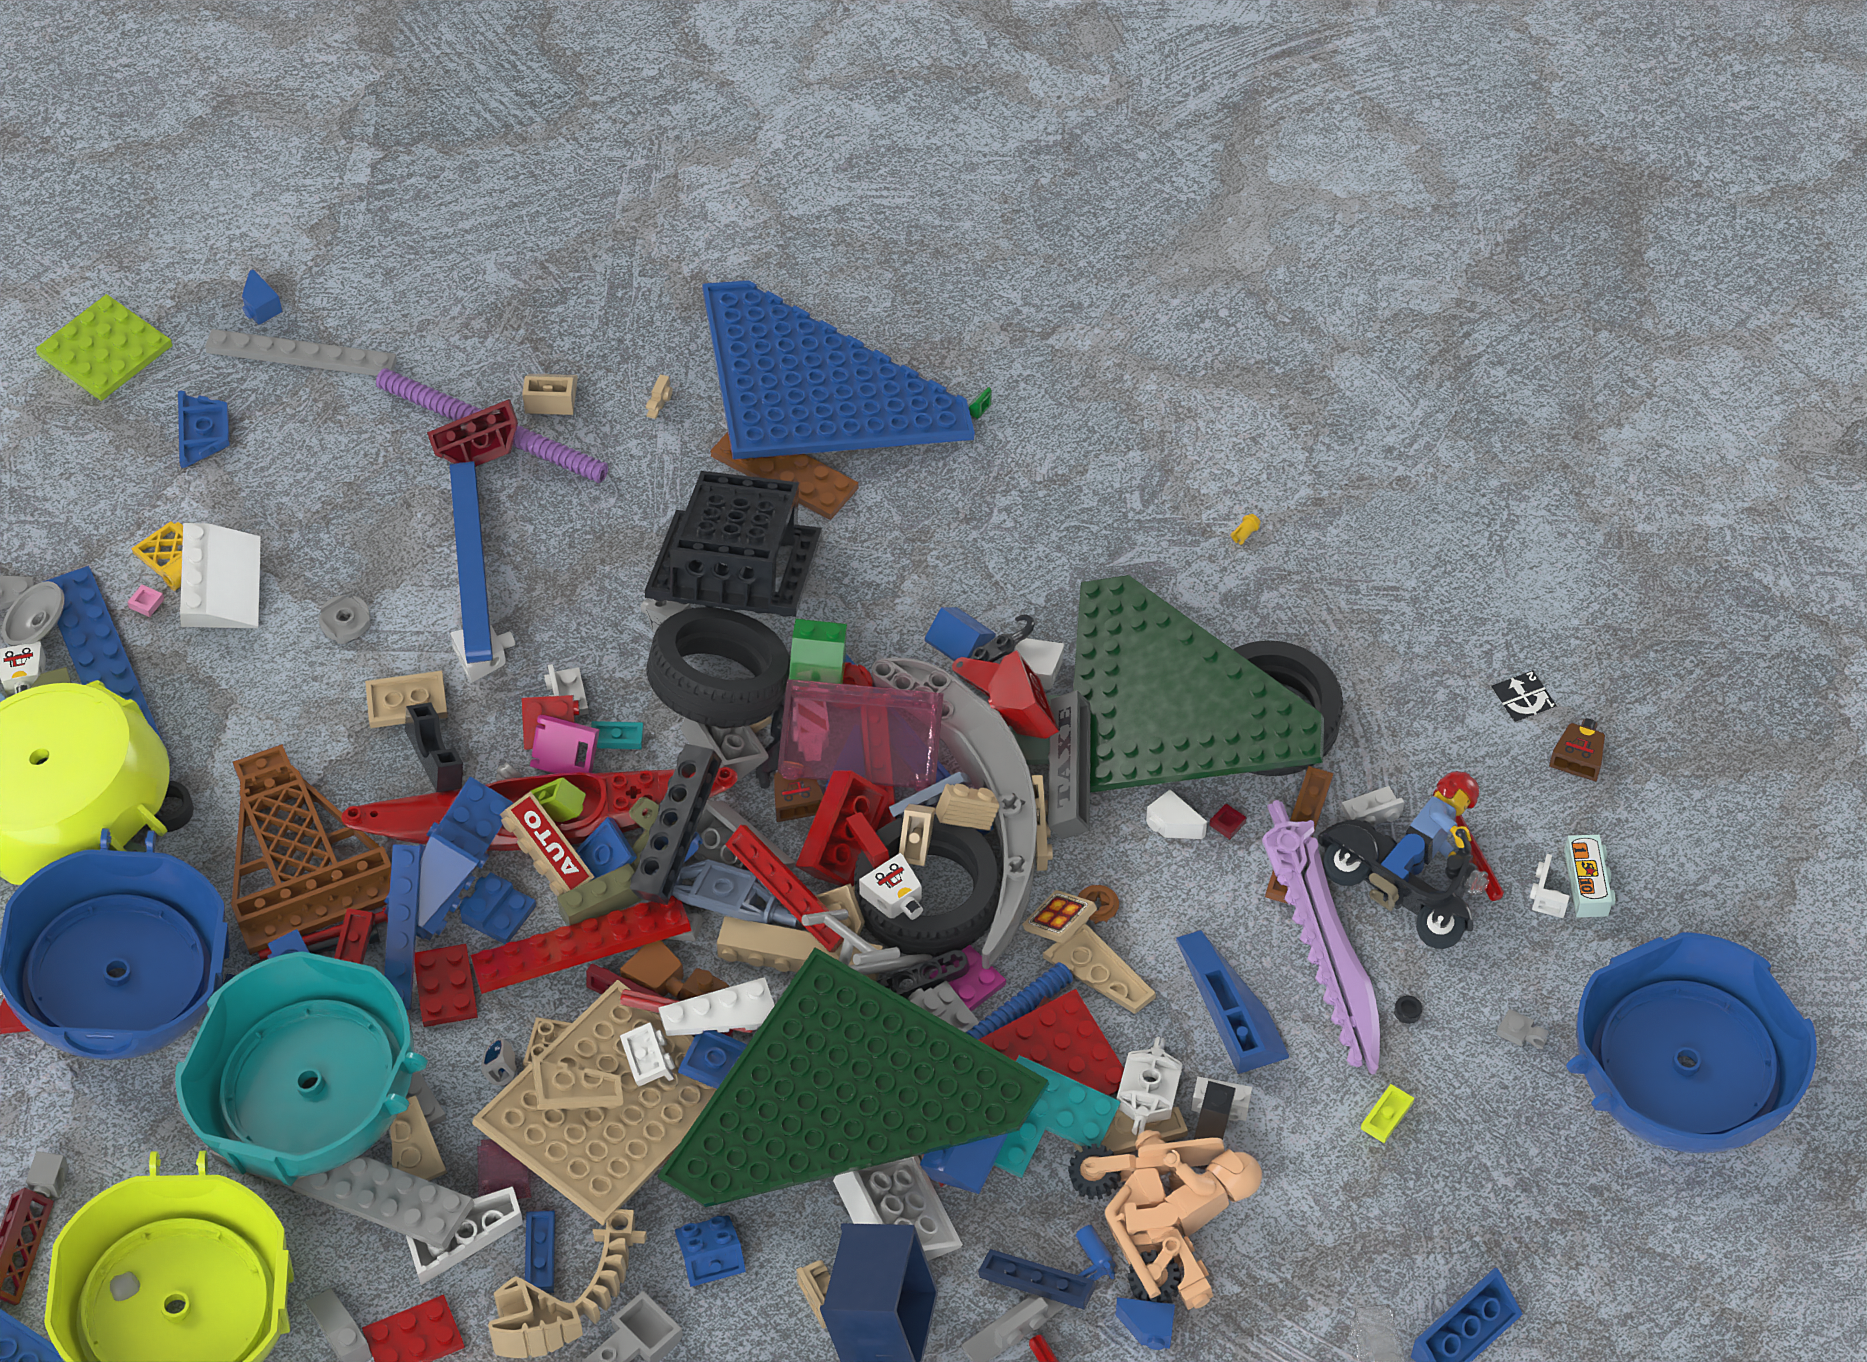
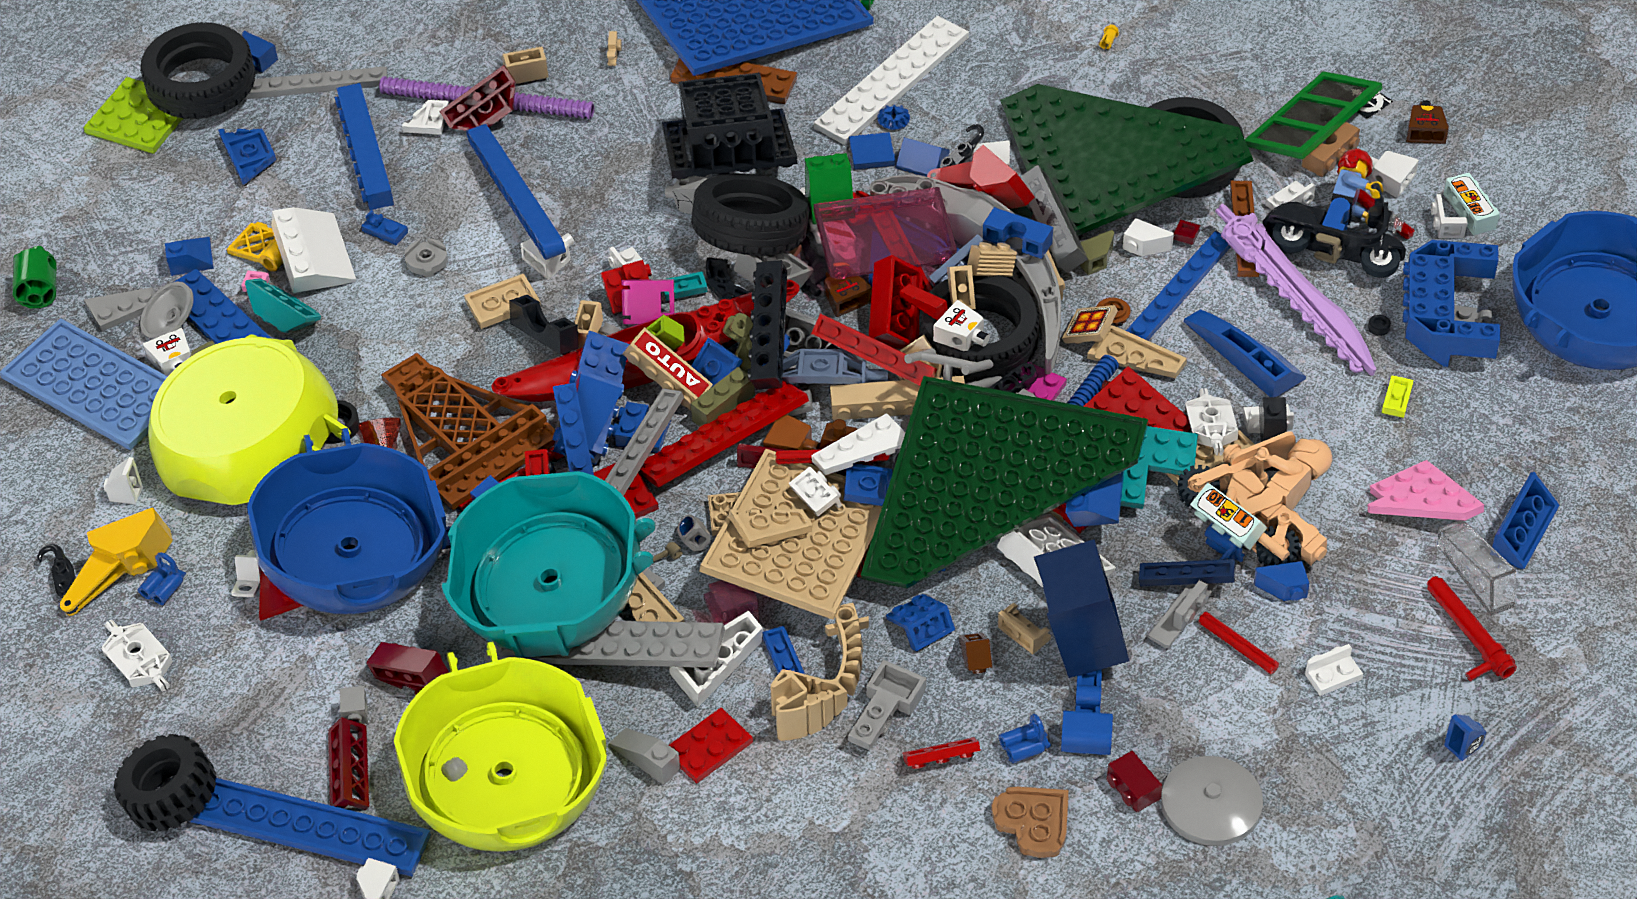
camera: 15 degrees left, 5 degrees down
none -> black tyre [140,22,256,119]
none -> blue slope [165,236,214,276]
none -> teal wedge [245,278,321,333]
none -> blue brick [334,83,394,210]
none -> clear red slope [359,418,401,450]
none -> blue plate [361,210,408,245]
none -> dark red wedge [366,642,449,695]
none -> white wing [402,100,449,135]
none -> tan brick [574,300,603,350]
none -> light grey plate [605,388,684,496]
none -> dark tan hand [653,542,683,562]
none -> black tile [706,257,751,300]
none -> white plate [813,16,969,146]
none -> blue tile [849,132,895,170]
none -> blue gear [877,104,910,130]
none -> reddish brown slope [958,632,993,674]
none -> blue arch [983,207,1053,259]
none -> olive slope [1080,230,1114,275]
none -> blue plate [1126,231,1231,341]
none -> brick [1190,482,1267,550]
none -> door [1245,71,1383,160]
none -> medium nougat arch [1301,122,1360,177]
none -> bright pink wing [1368,460,1484,521]
none -> white torso [1370,151,1419,198]
none -> blue wedge [1402,240,1500,367]

